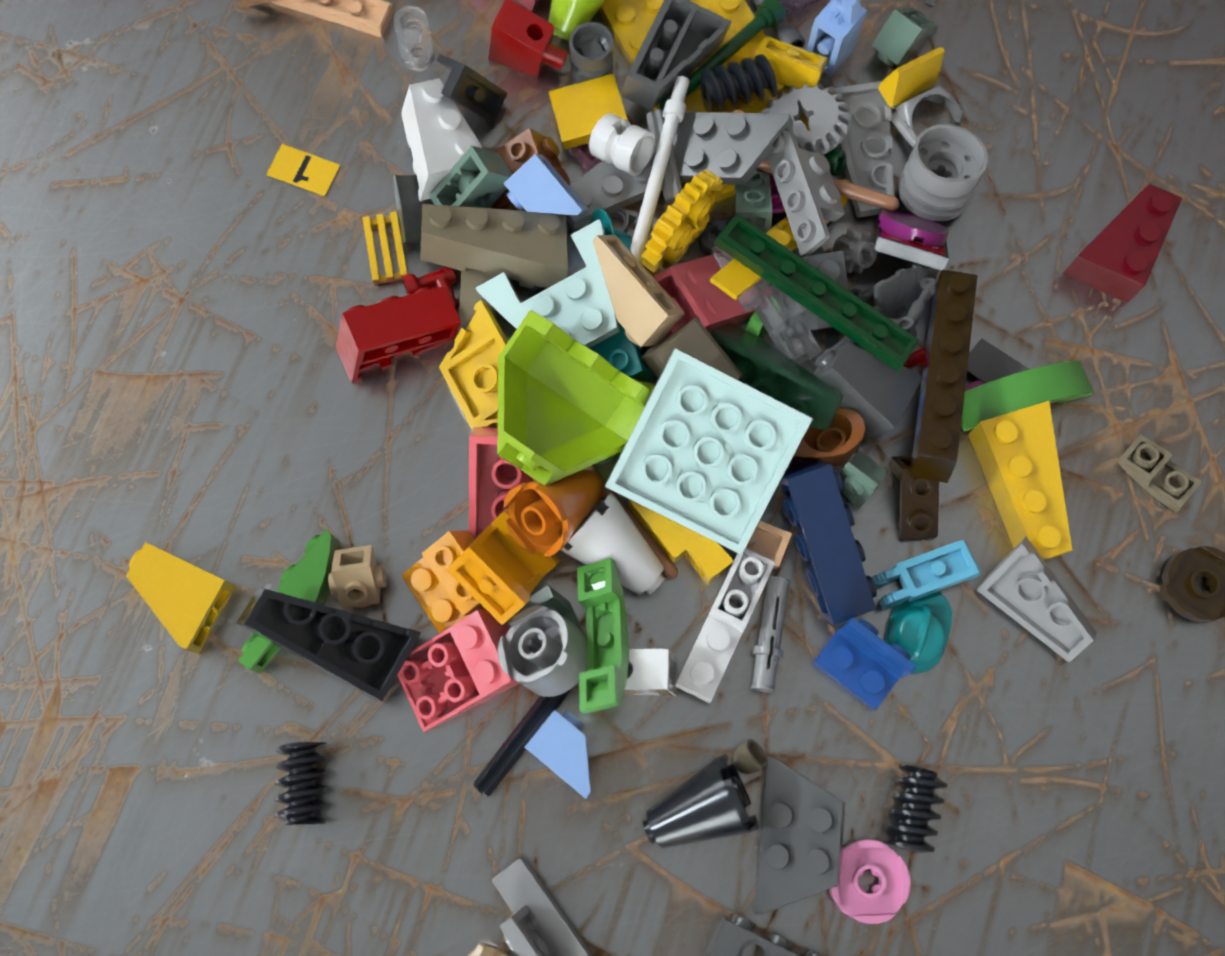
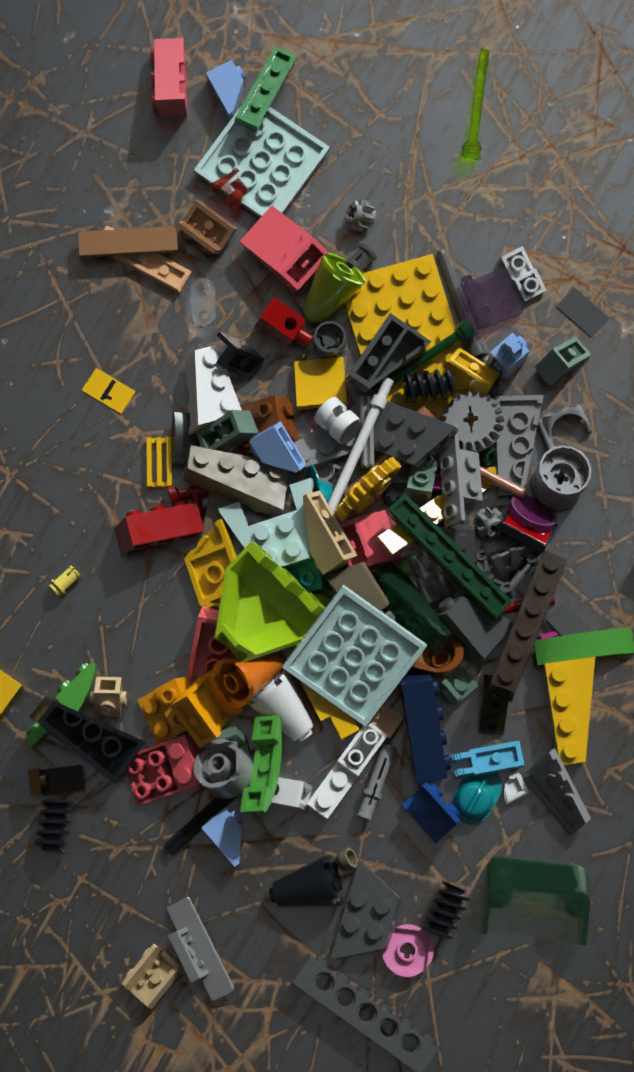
camera: 10 degrees right, 5 degrees up
yellow slope [878,47,945,108] -> none
none -> dark brown bracket [28,765,85,797]
none -> light yellow pin [49,565,81,597]
none -> clear green windscreen [479,857,590,946]
none -> white tile [503,770,529,804]

